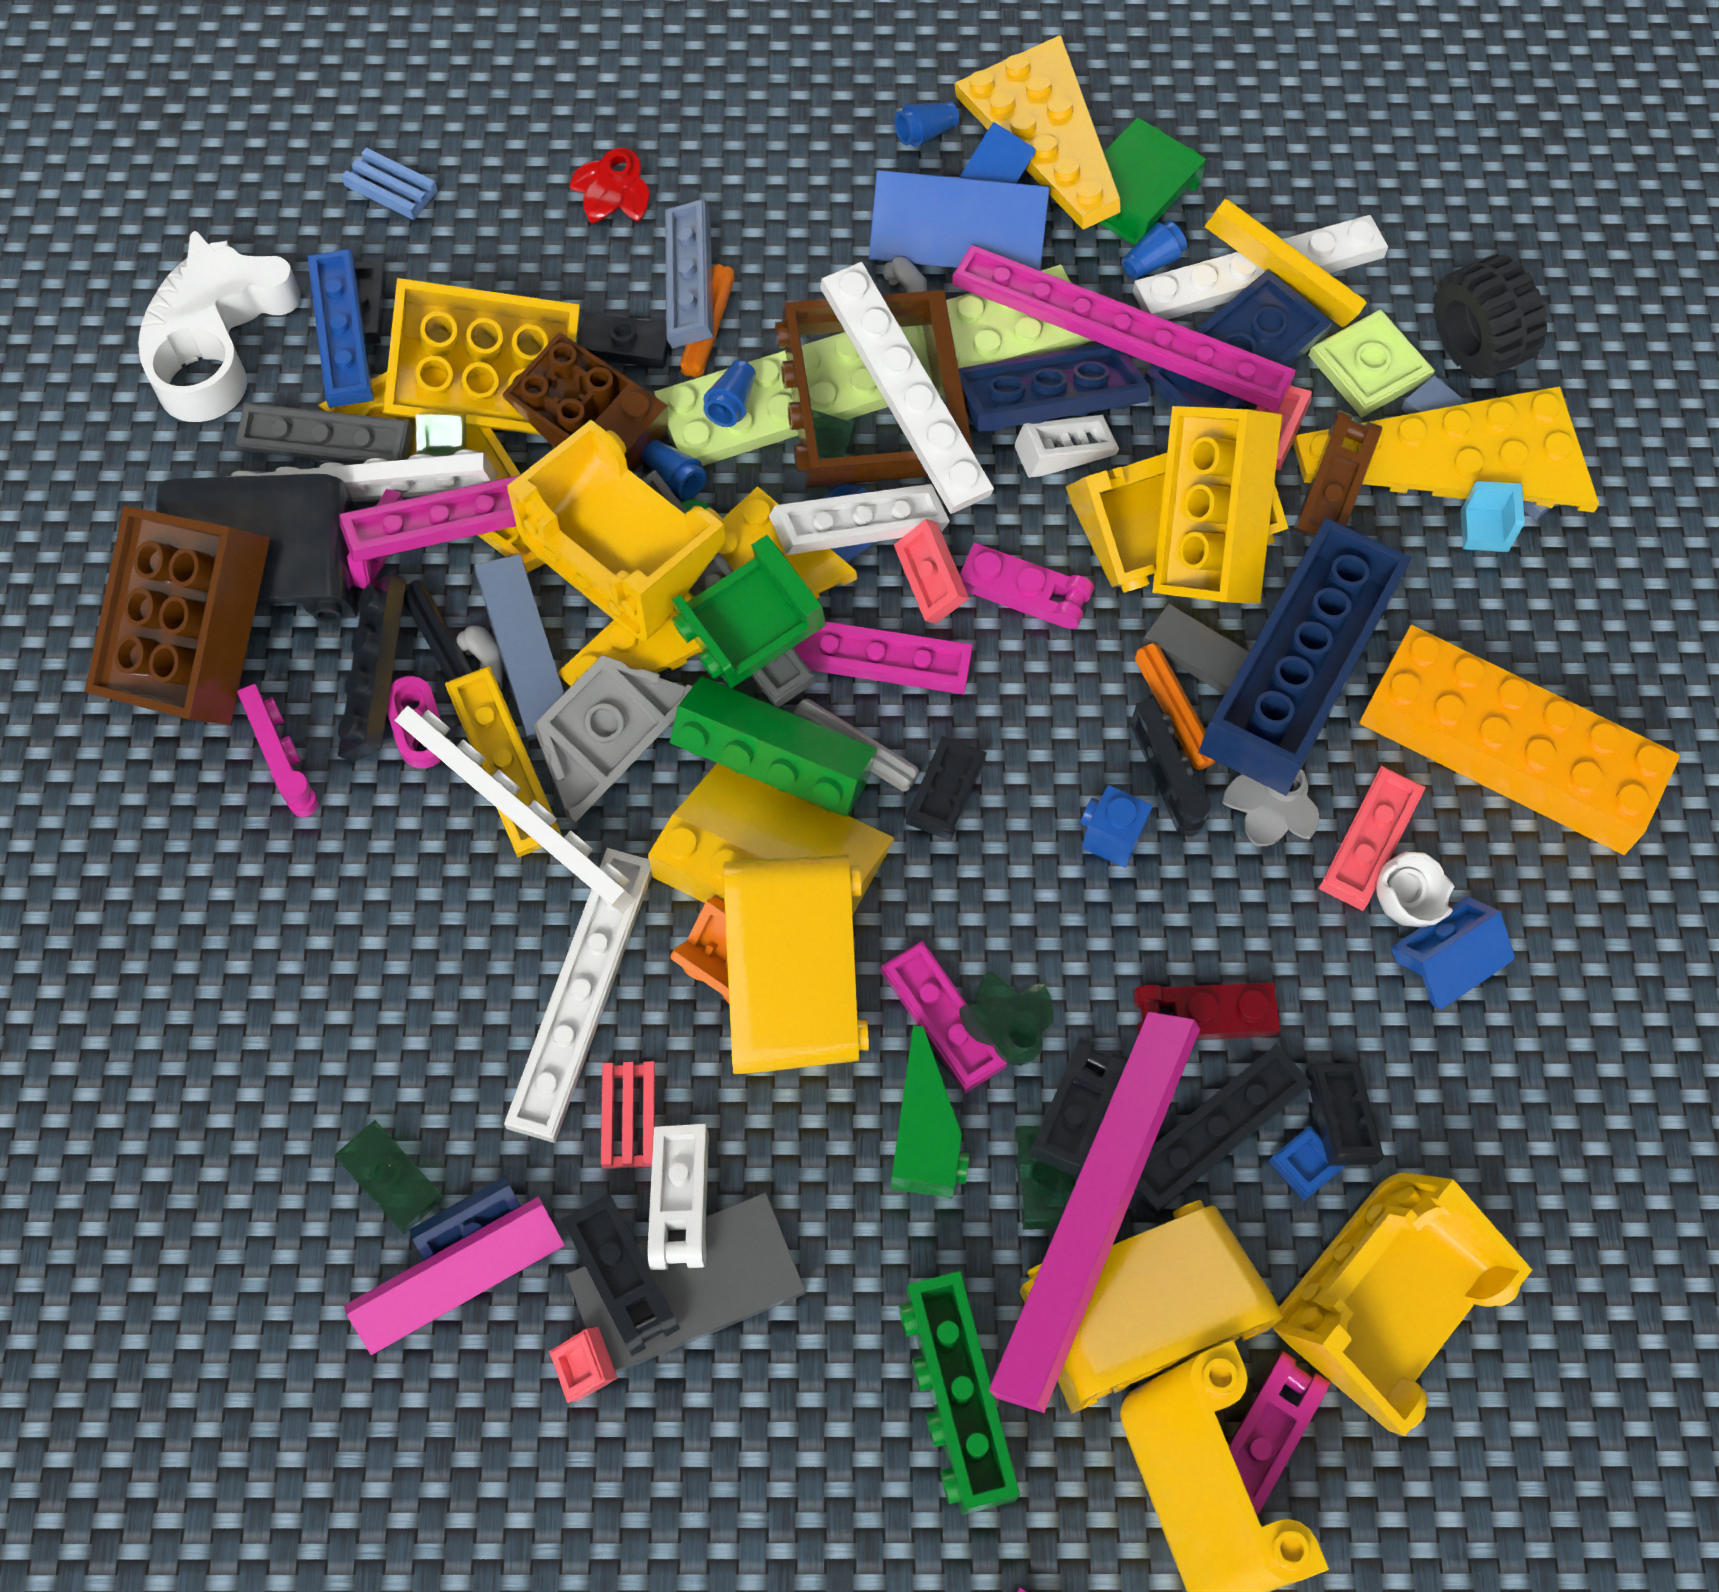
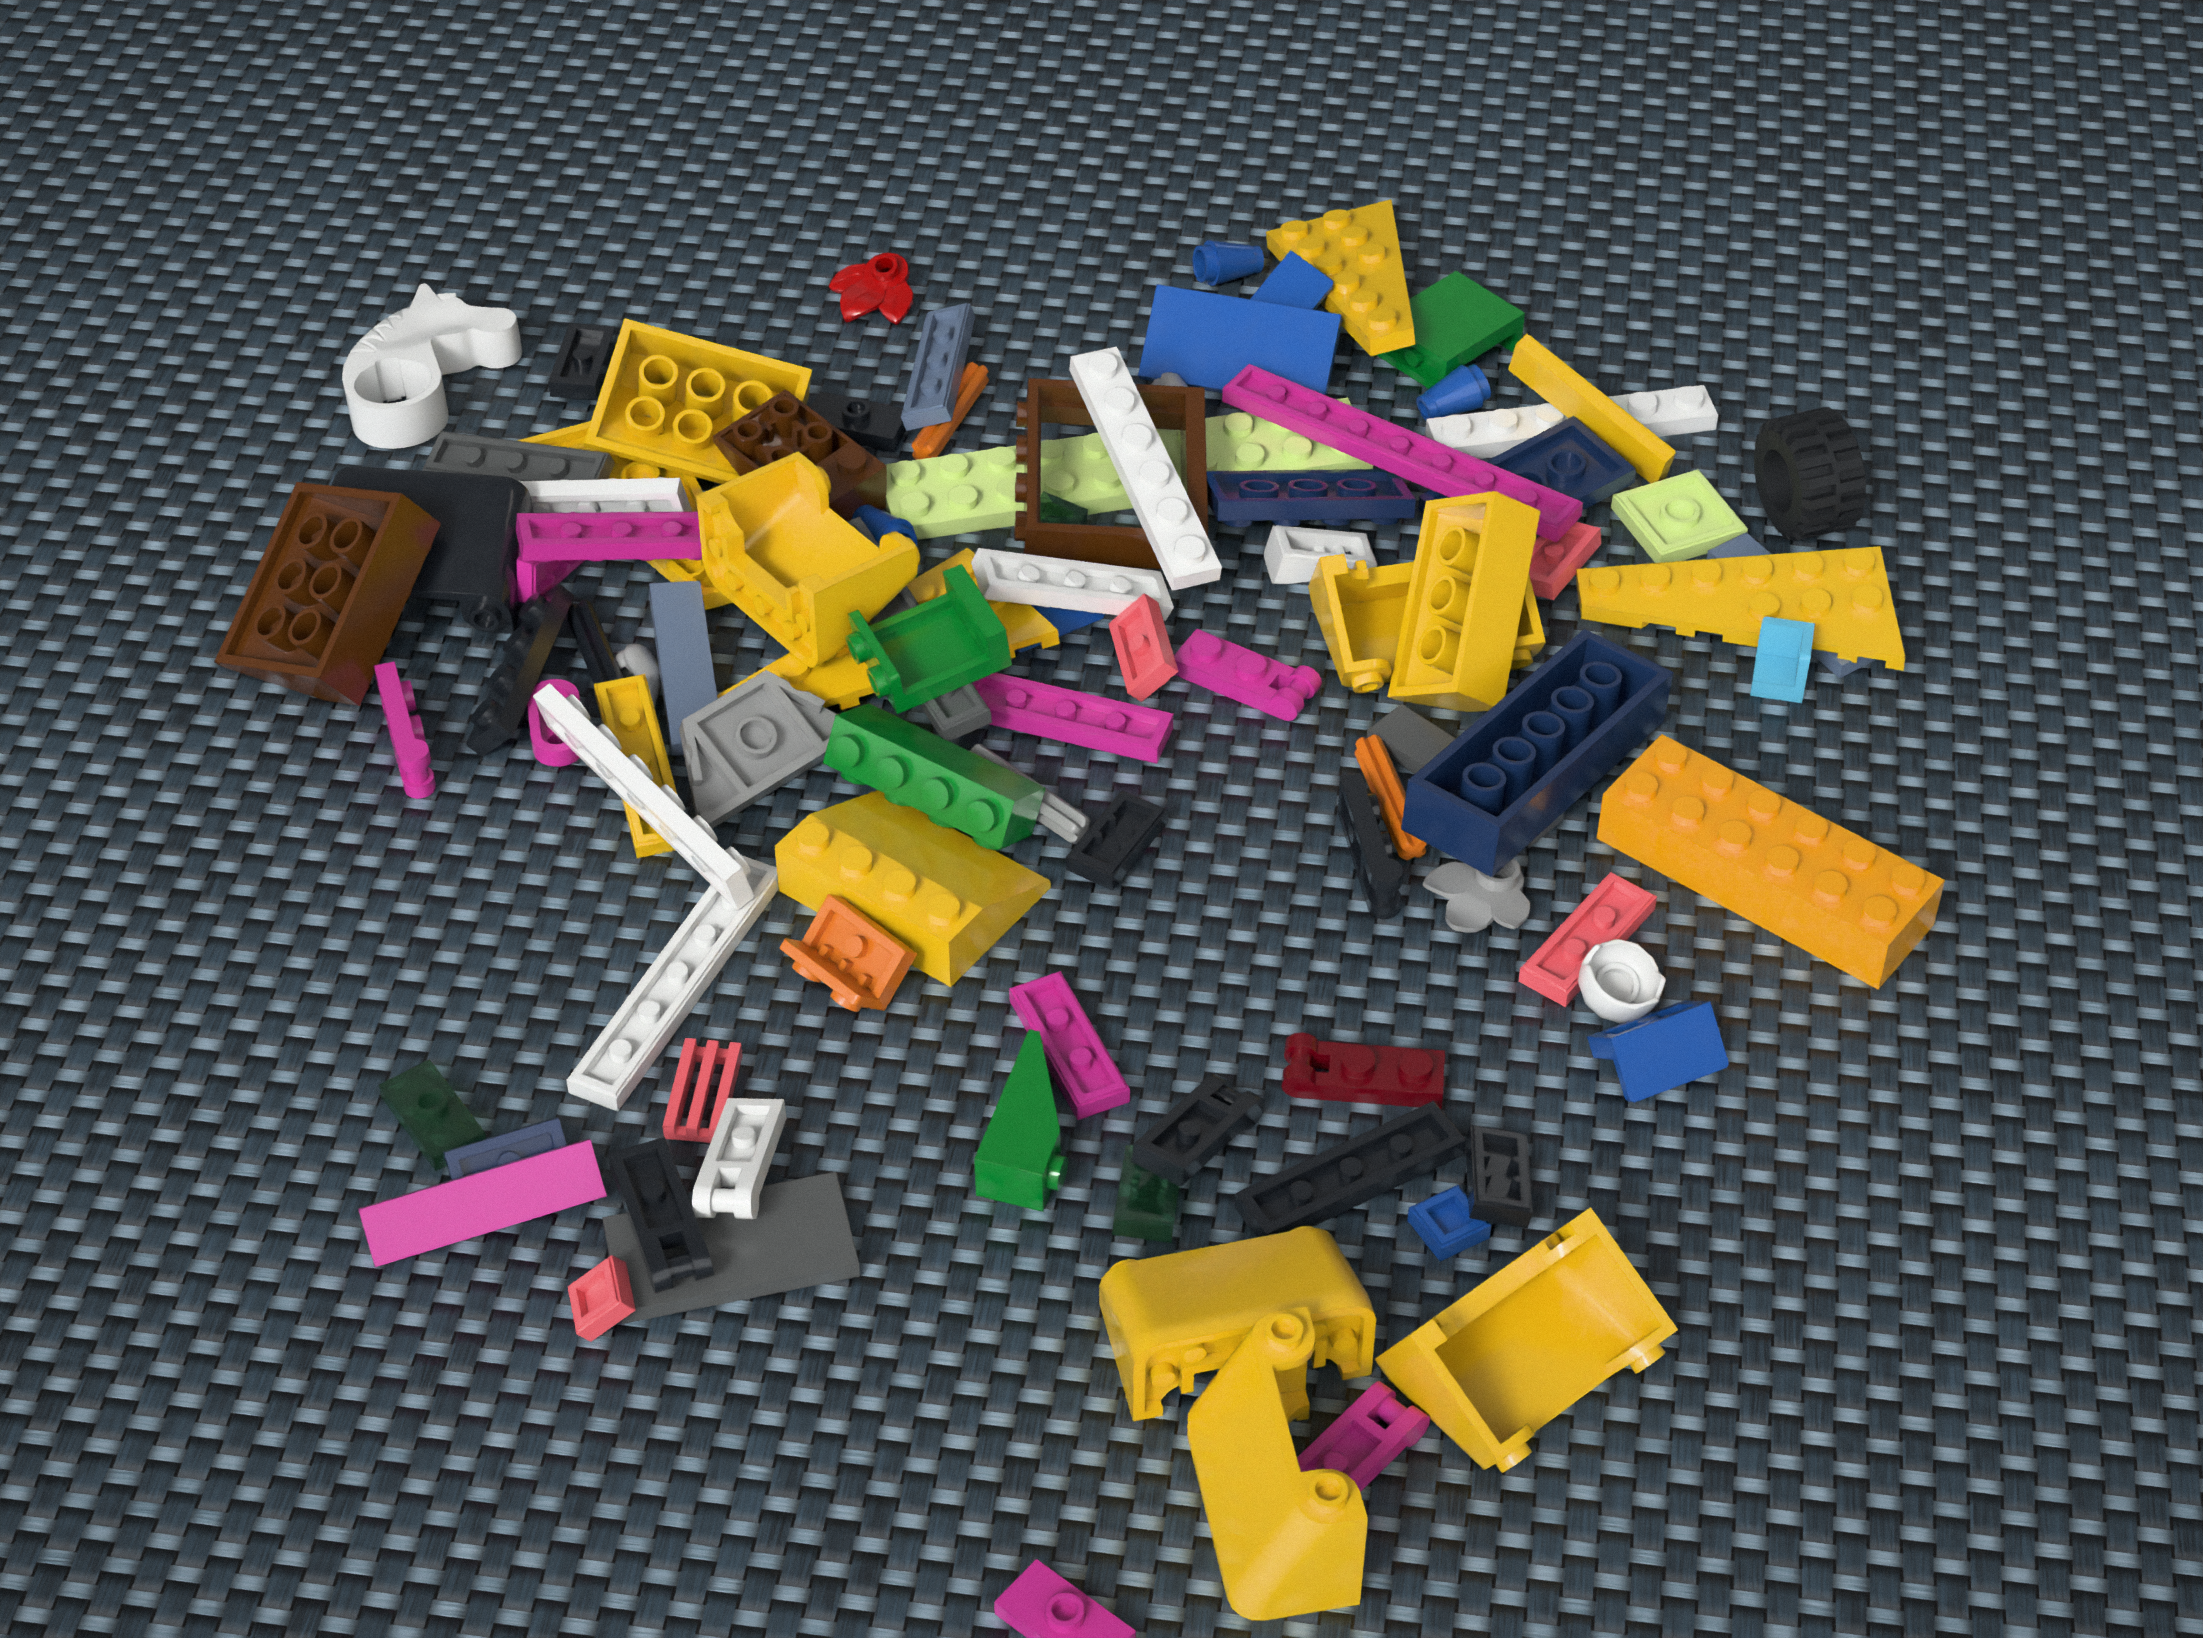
camera: 10 degrees right, 20 degrees down
blue tile [307,249,374,408] -> none
medium blue tile [341,148,438,220] -> none
clear green plate [416,412,466,457] -> none
blue cone [703,360,756,427] -> none
yellow windscreen [723,855,869,1074] -> none
green brick [898,1271,1020,1516] -> none
clear green plate [959,972,1054,1066] -> none
dark pink tile [989,1012,1200,1413] -> none
blue brick [1080,785,1153,868] -> none
reddish brown plate [1293,410,1382,538] -> none

